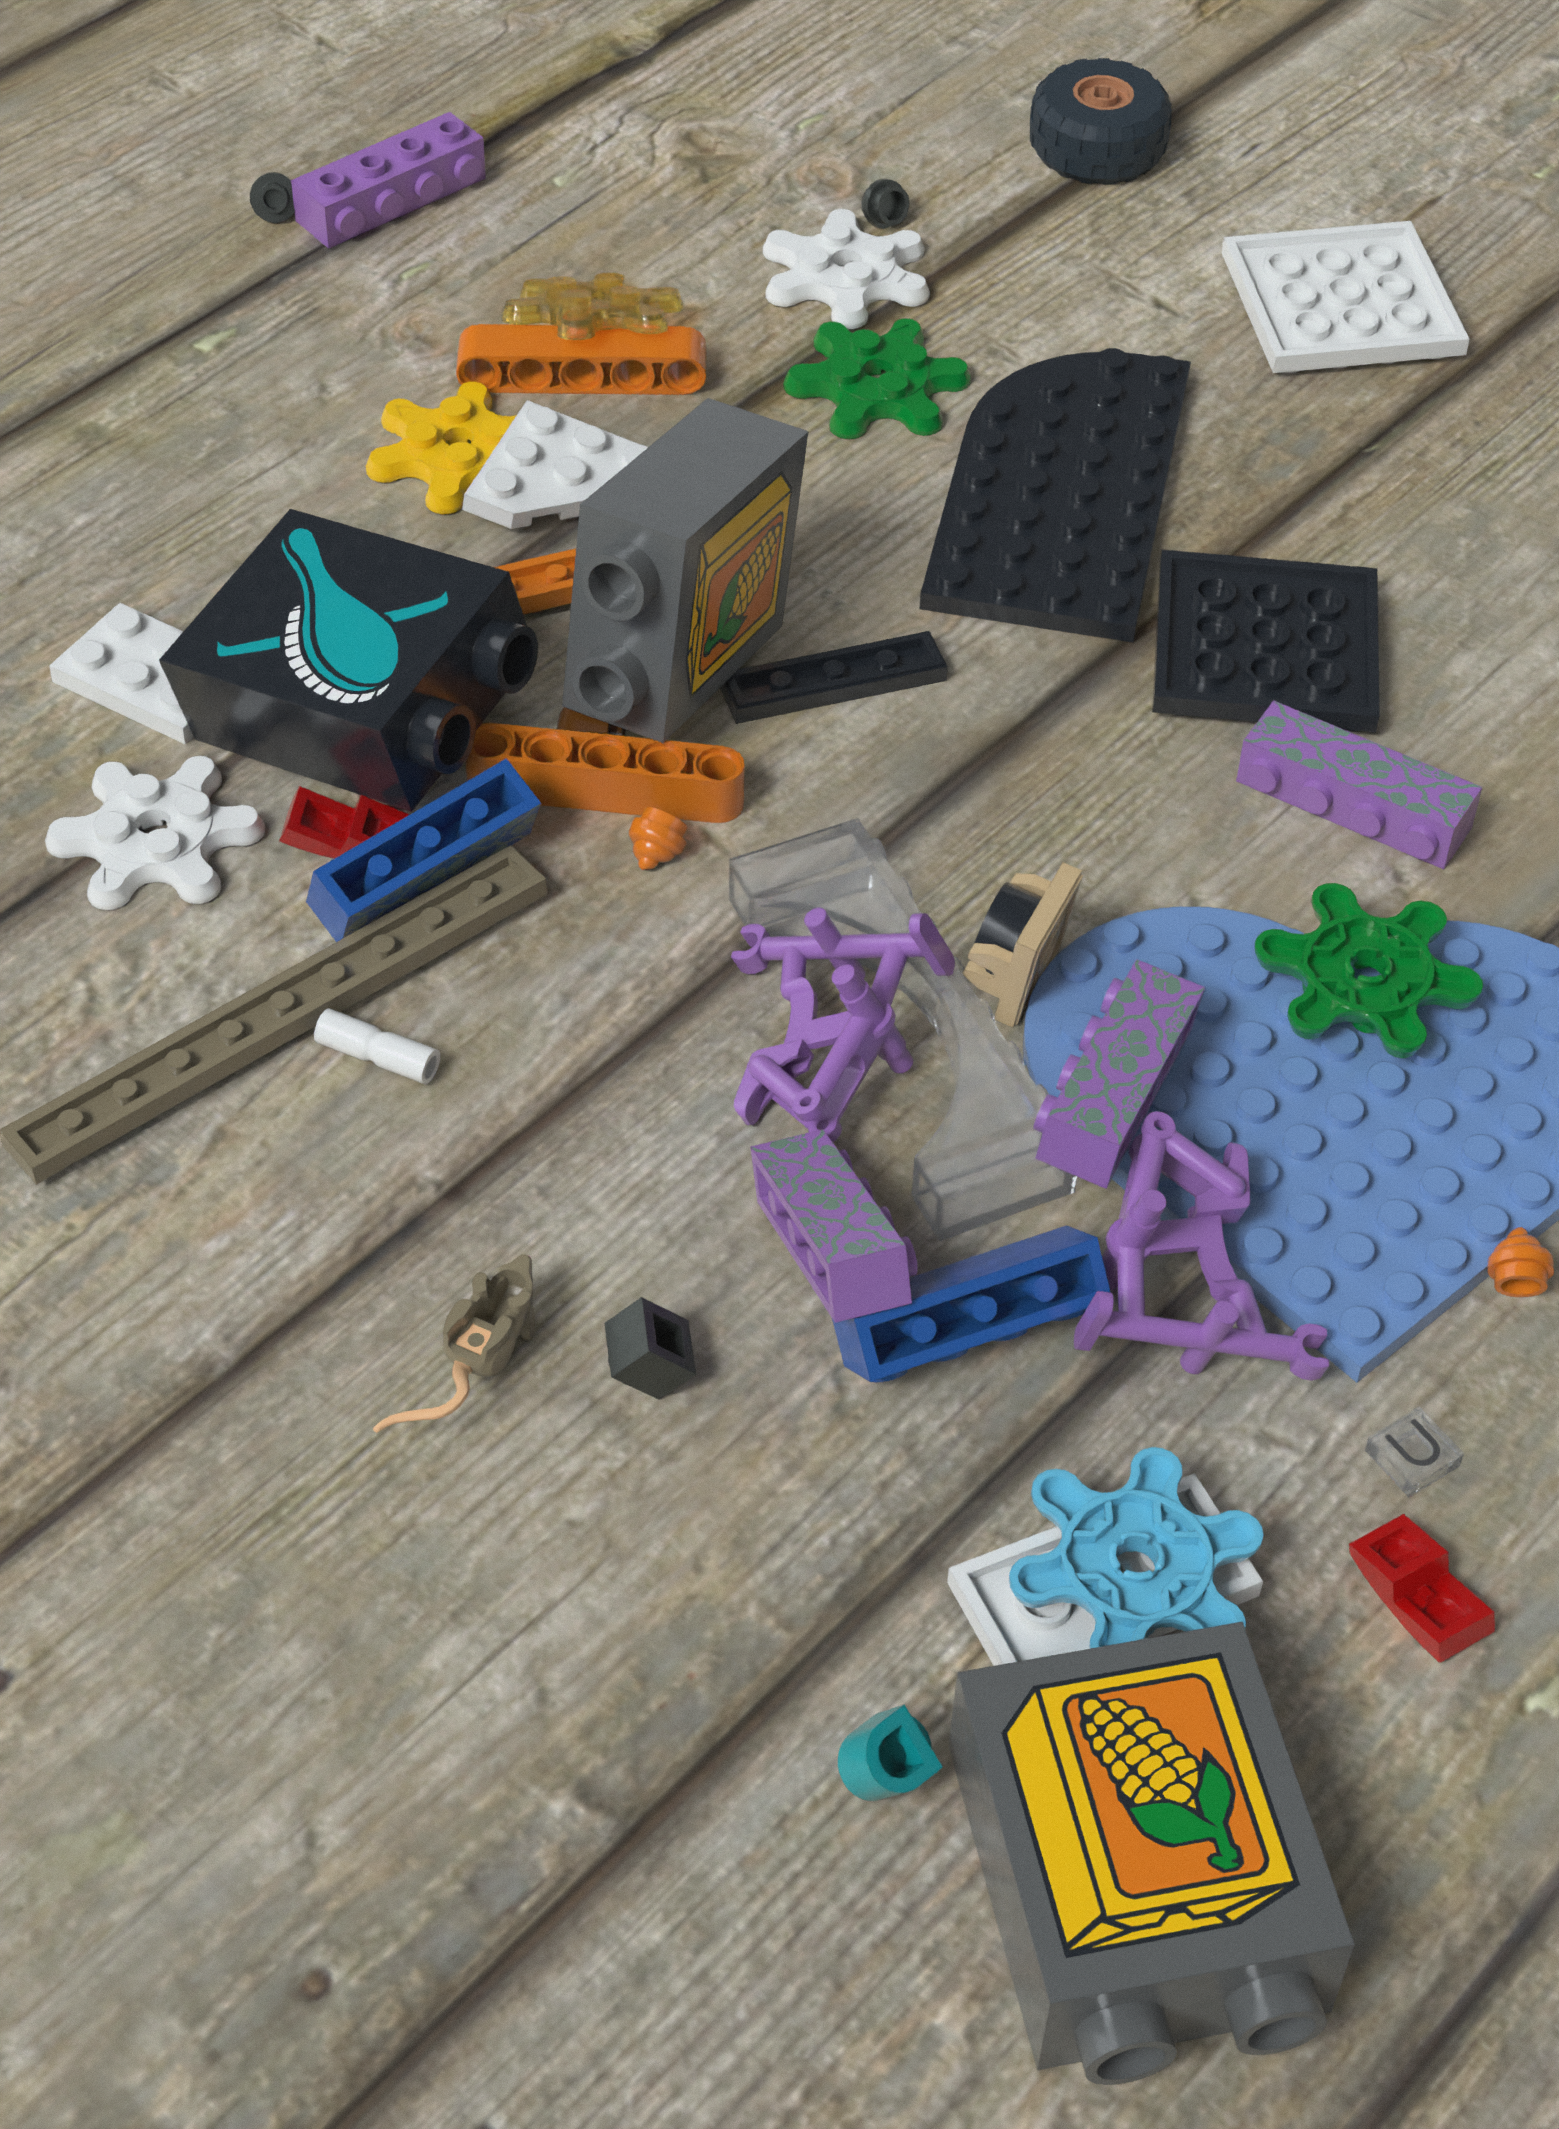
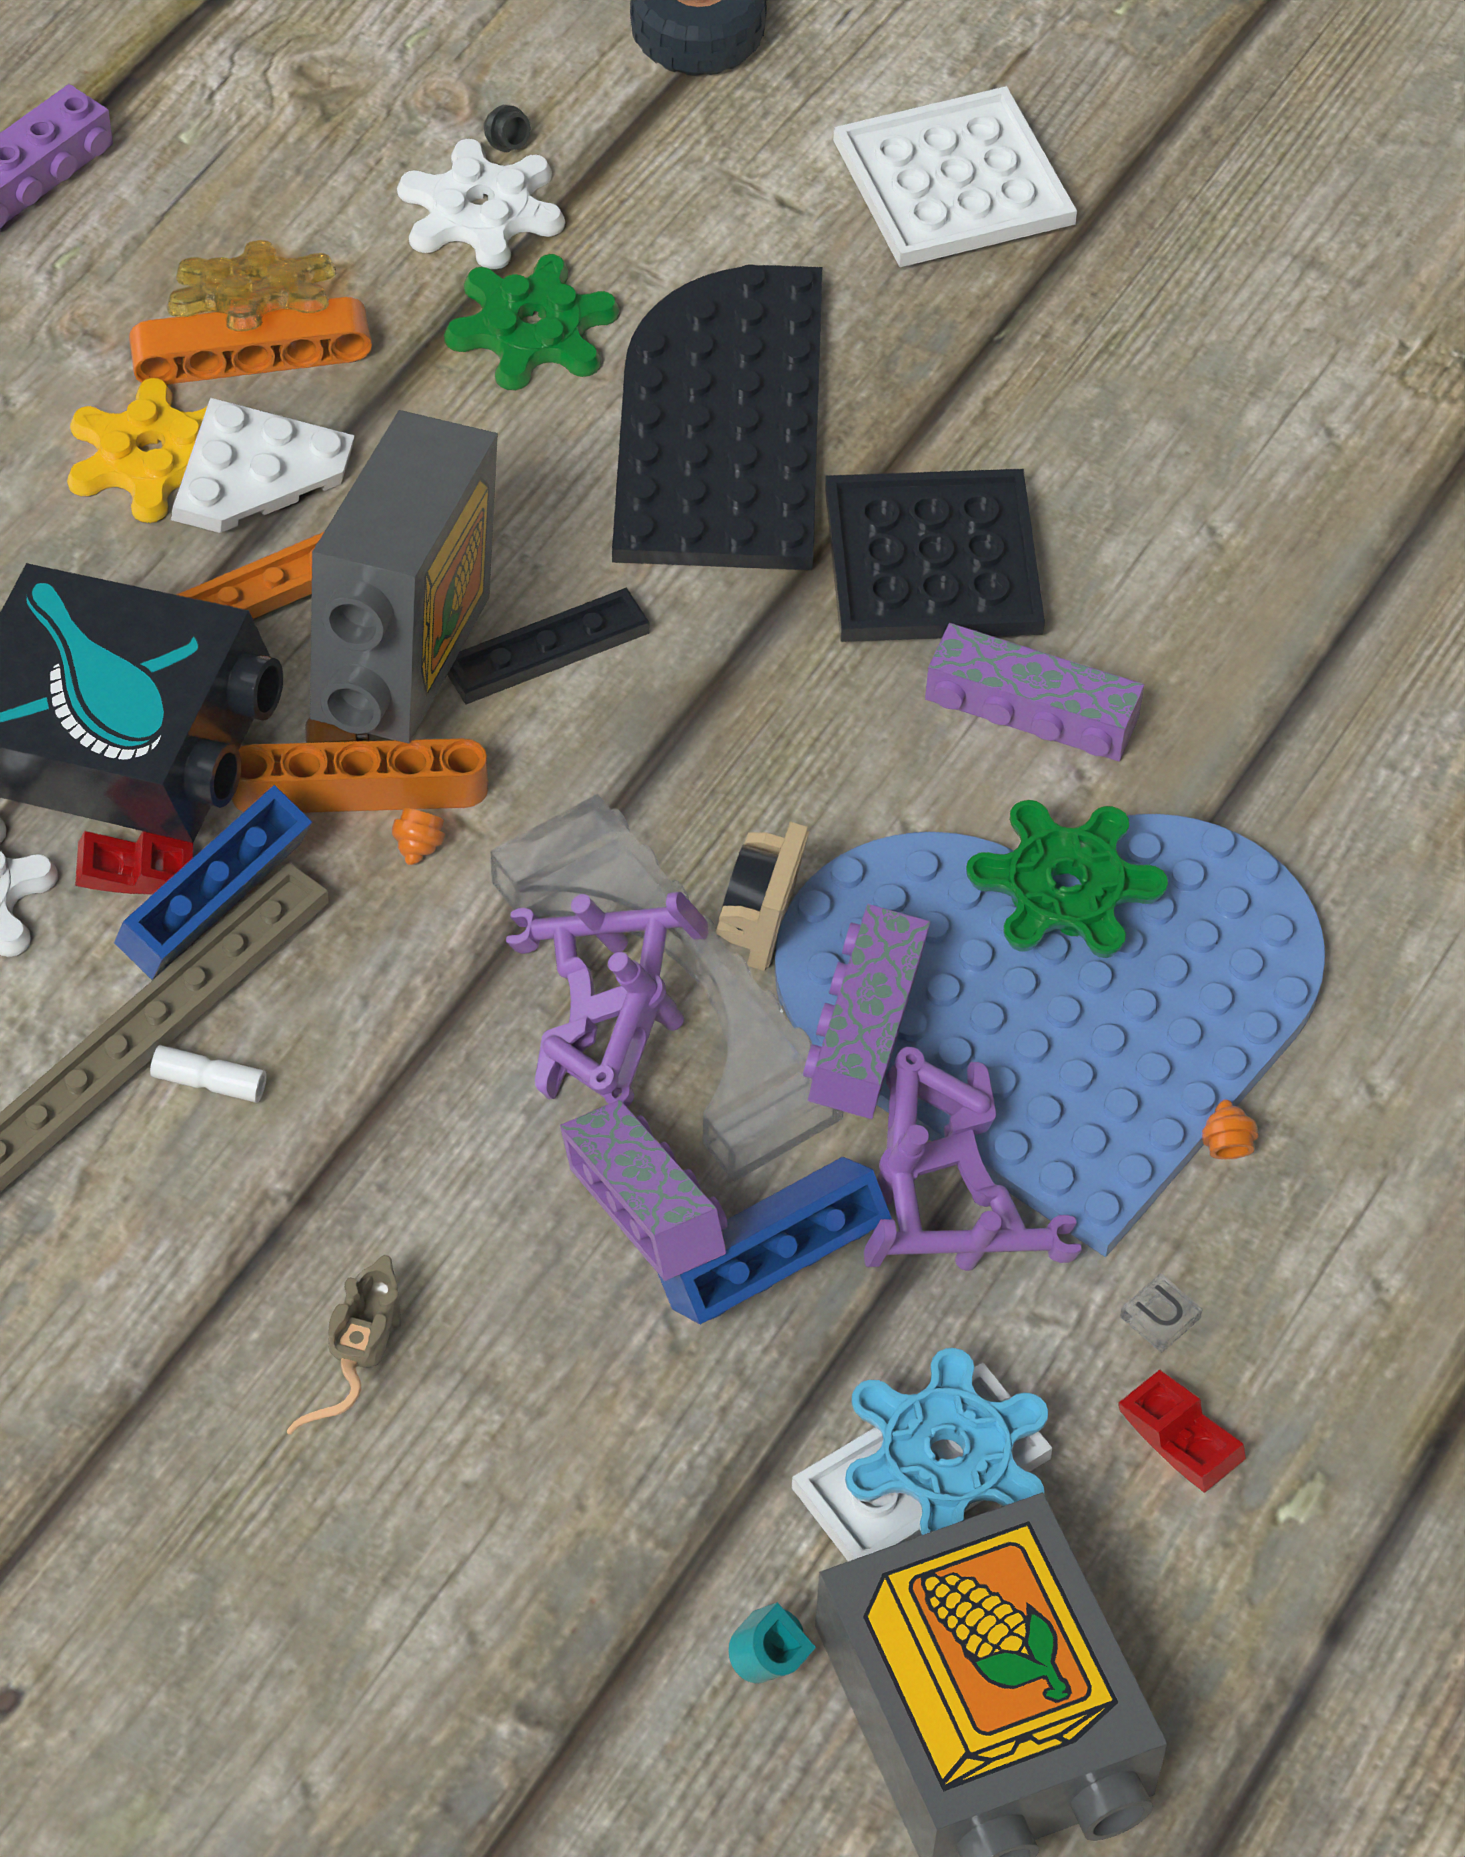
camera: 10 degrees left, 5 degrees up
pearl dark grey plate [604,1297,696,1400] -> none

